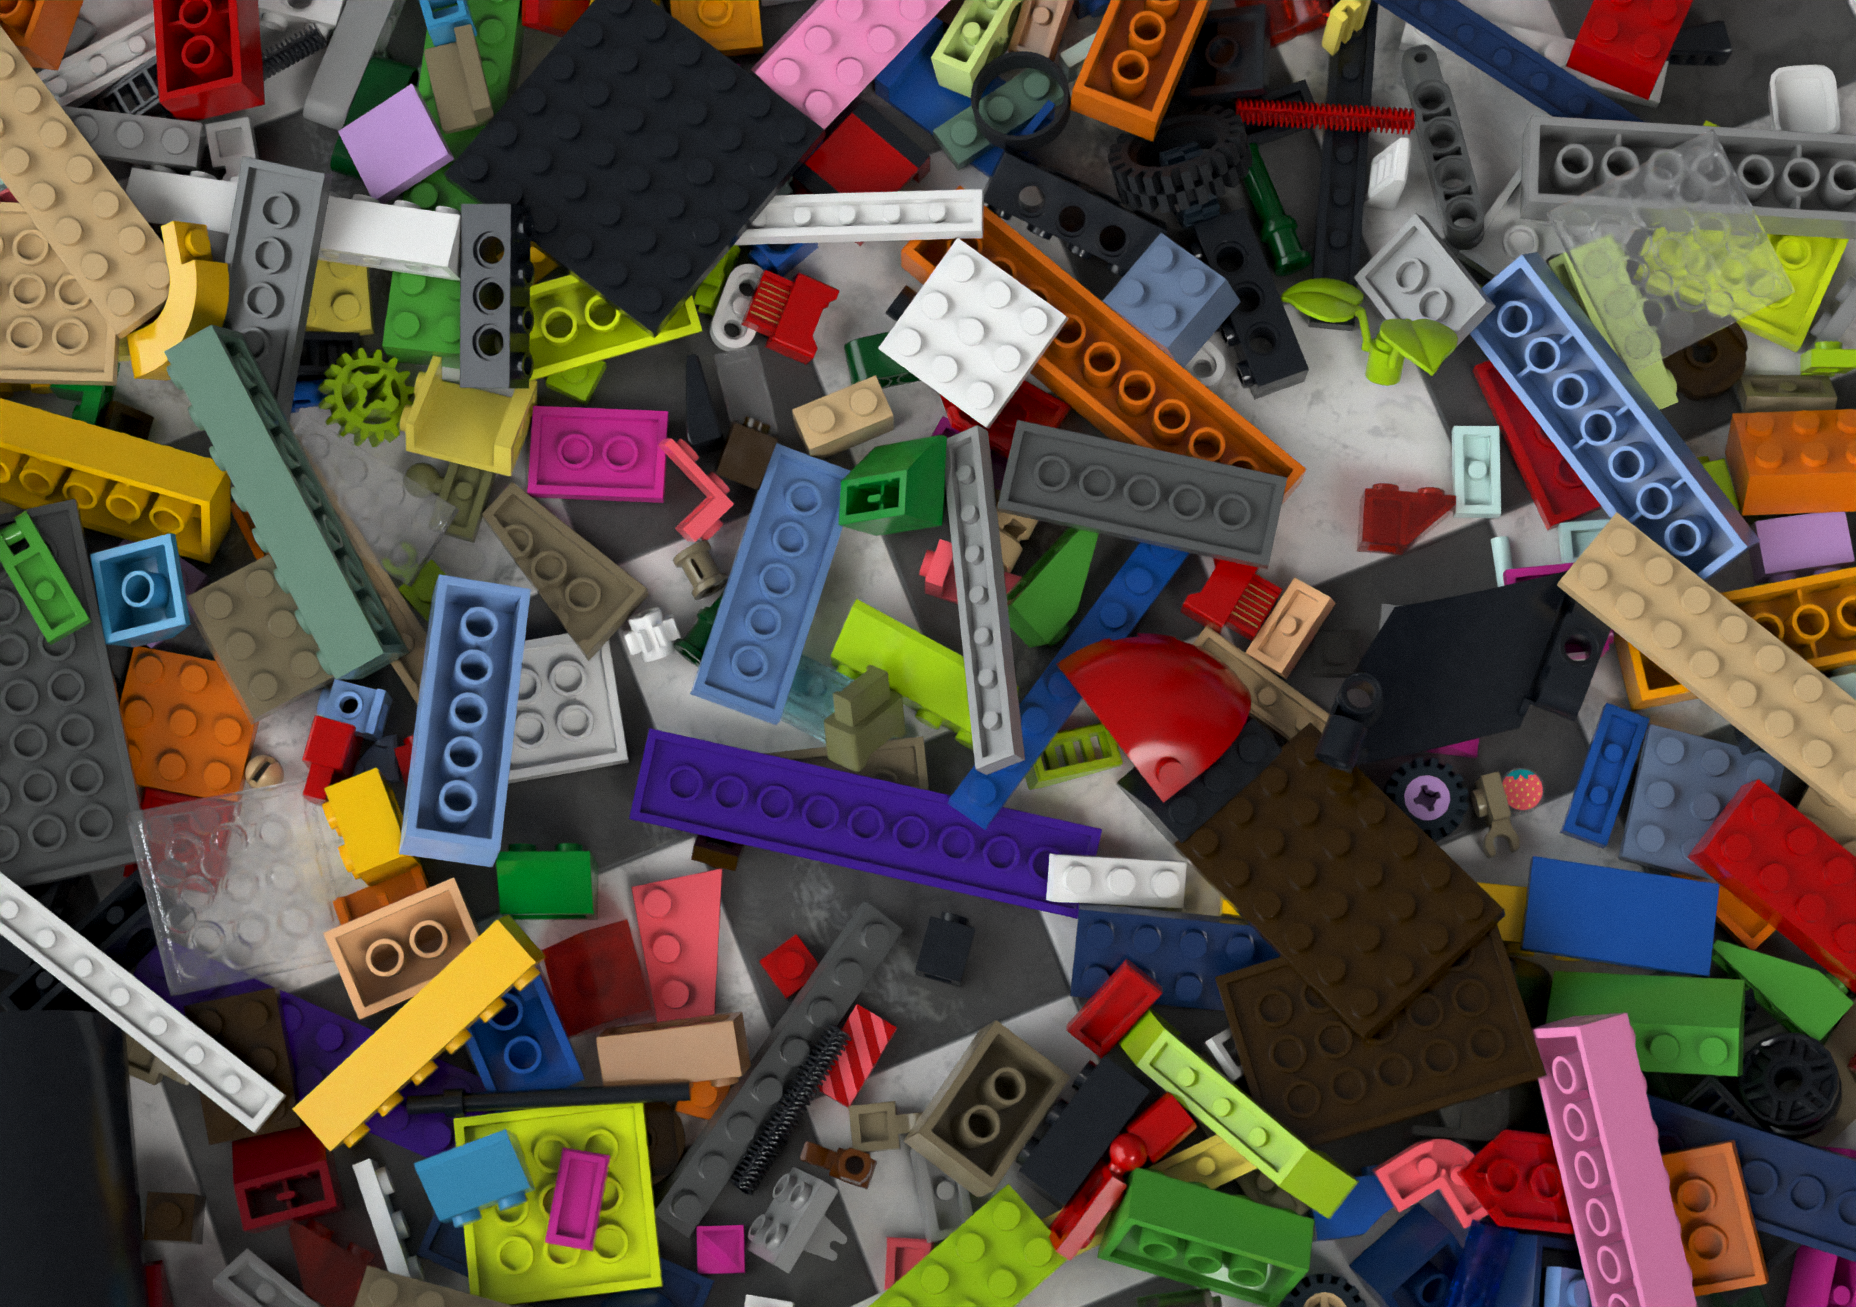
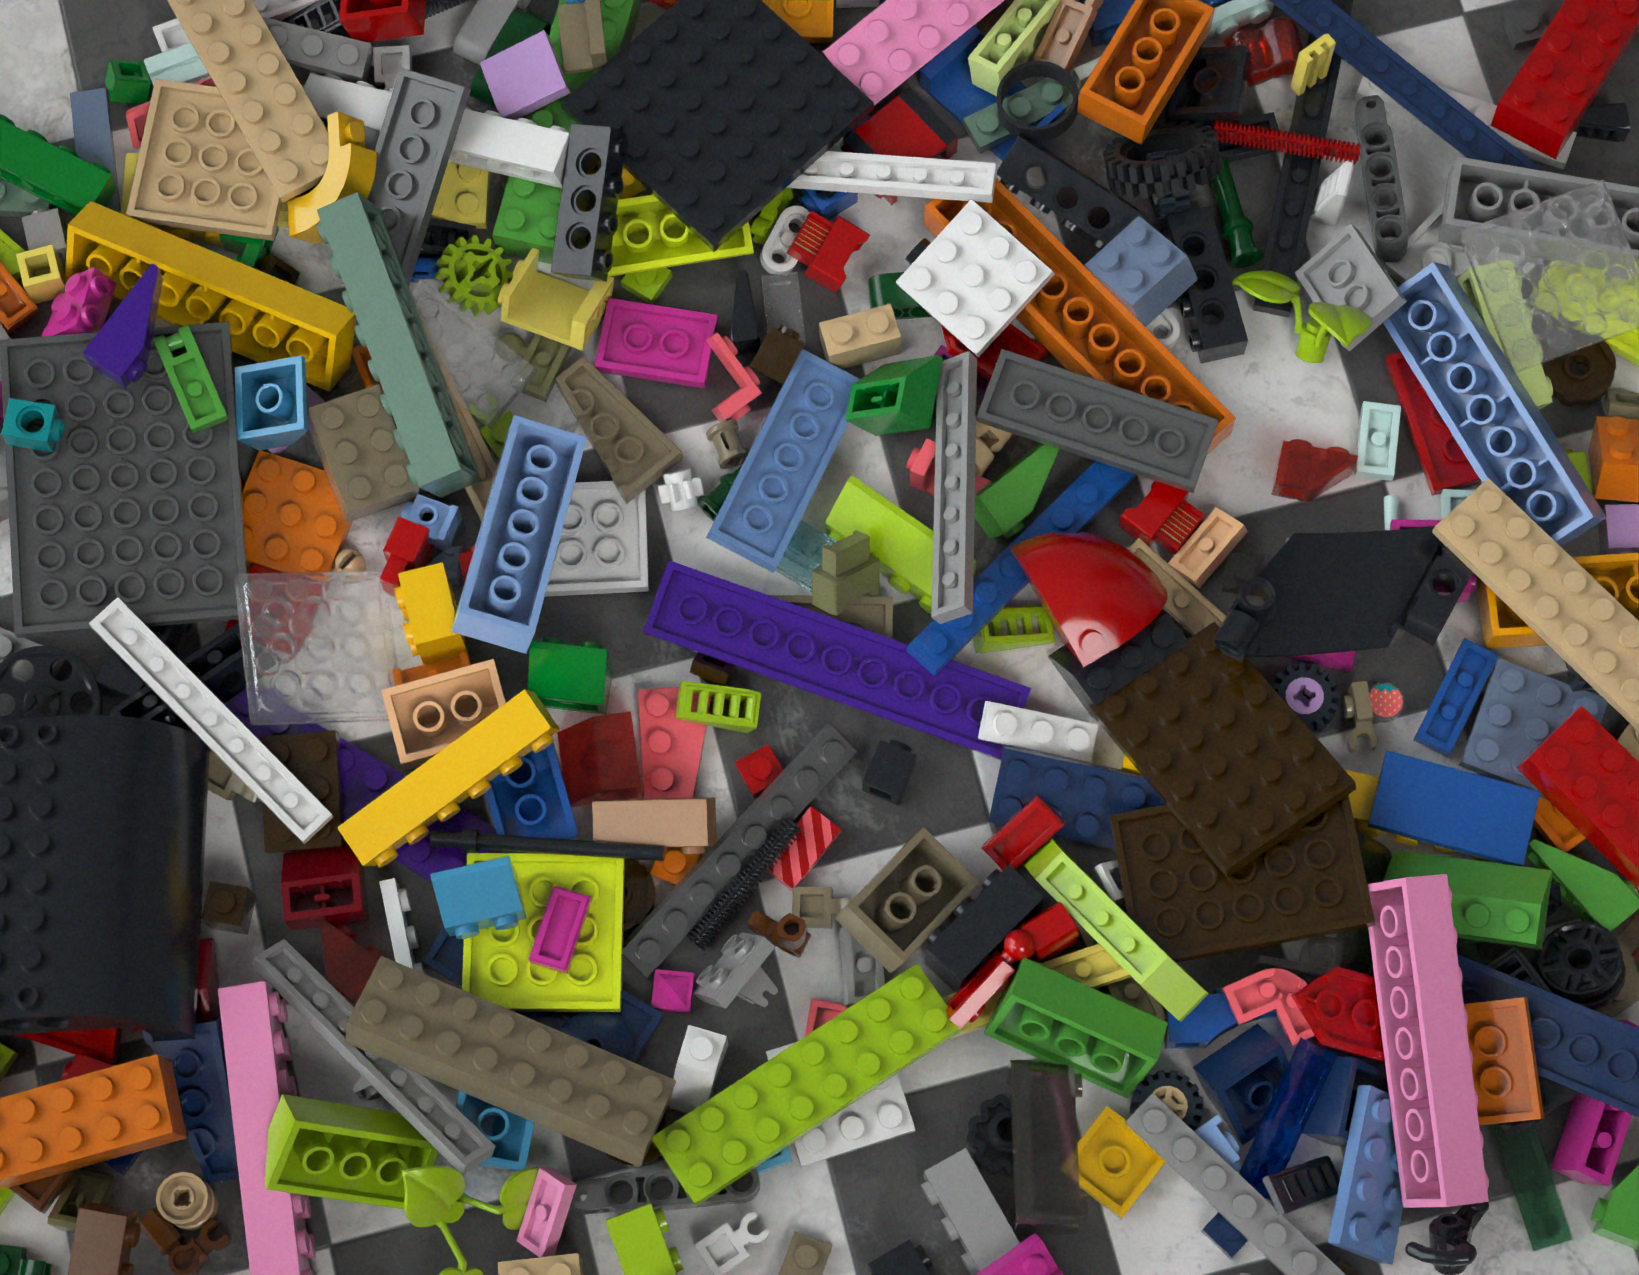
camera: 10 degrees right, 5 degrees down
none -> lime slope [675,681,761,733]

